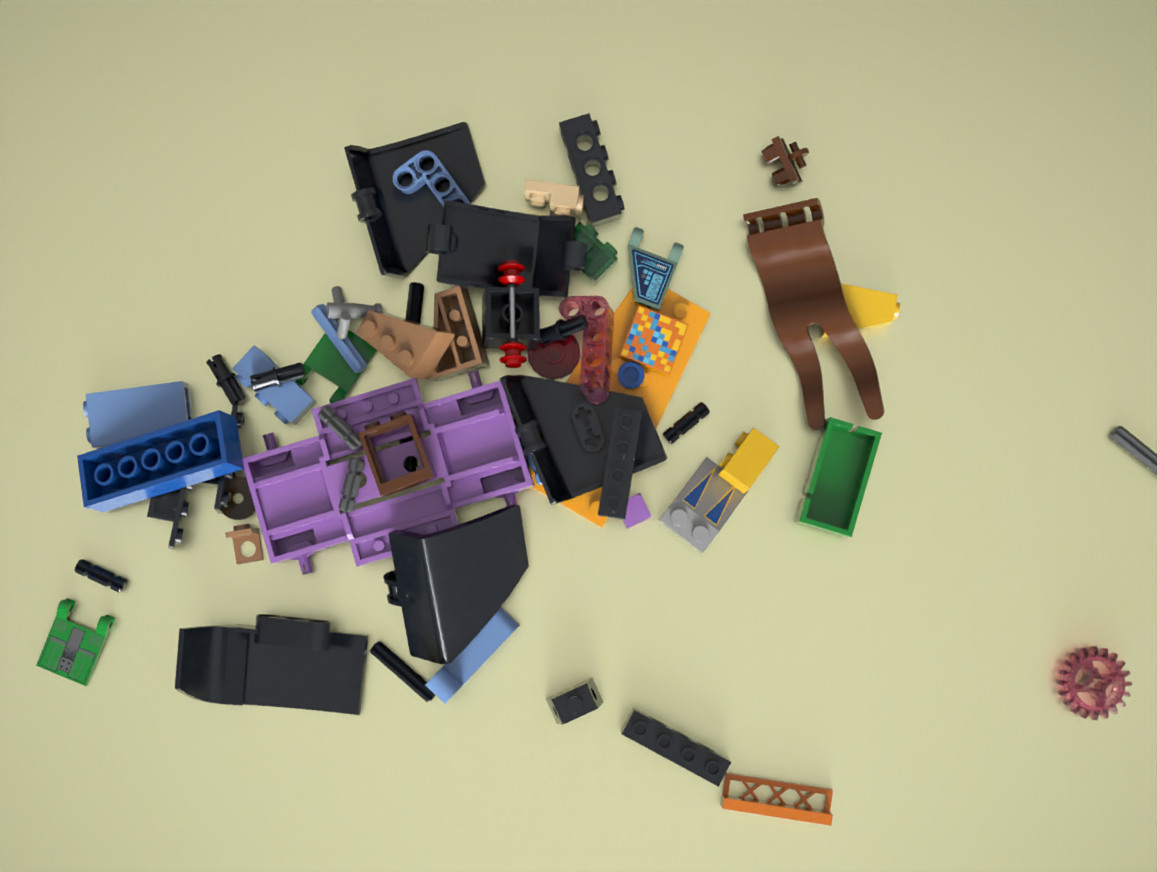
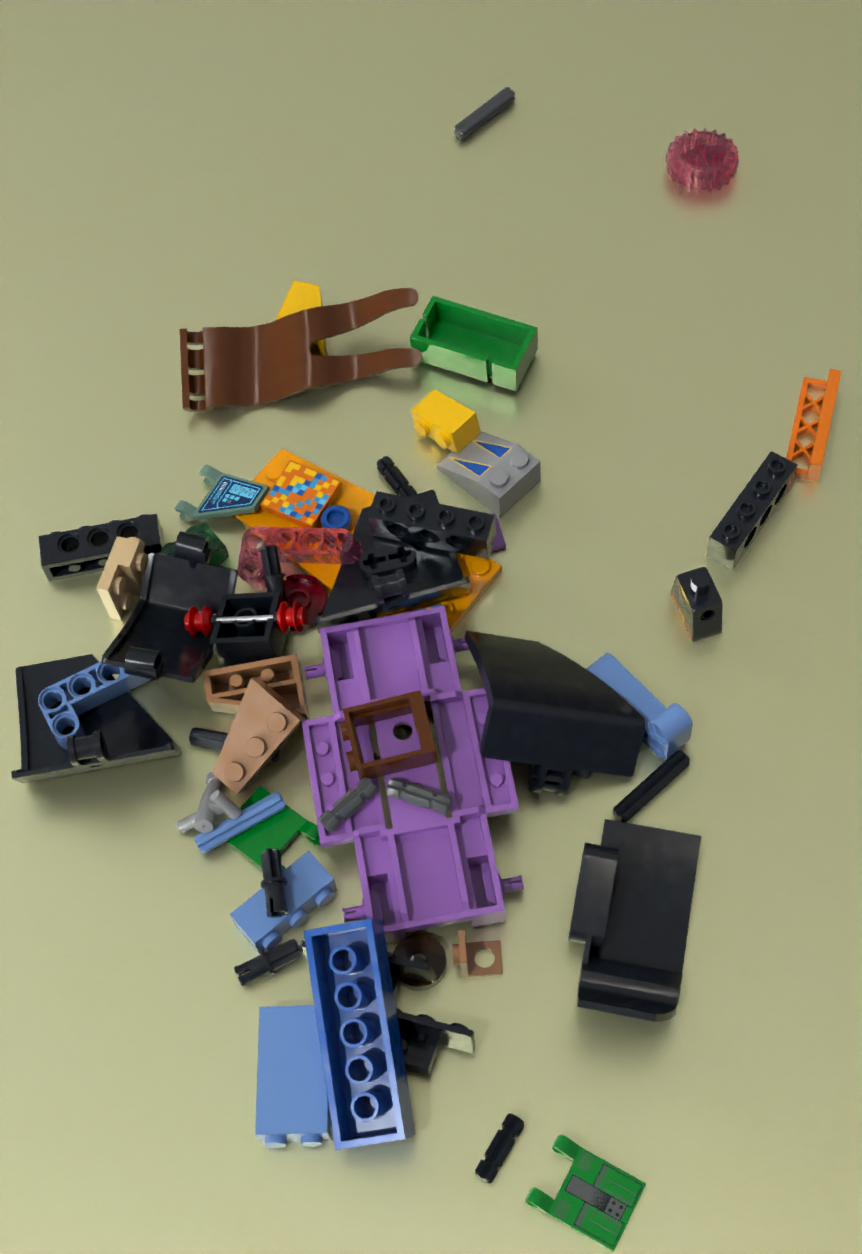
camera: 75 degrees left, 25 degrees down
reddish brown hips [761,136,810,187] -> none

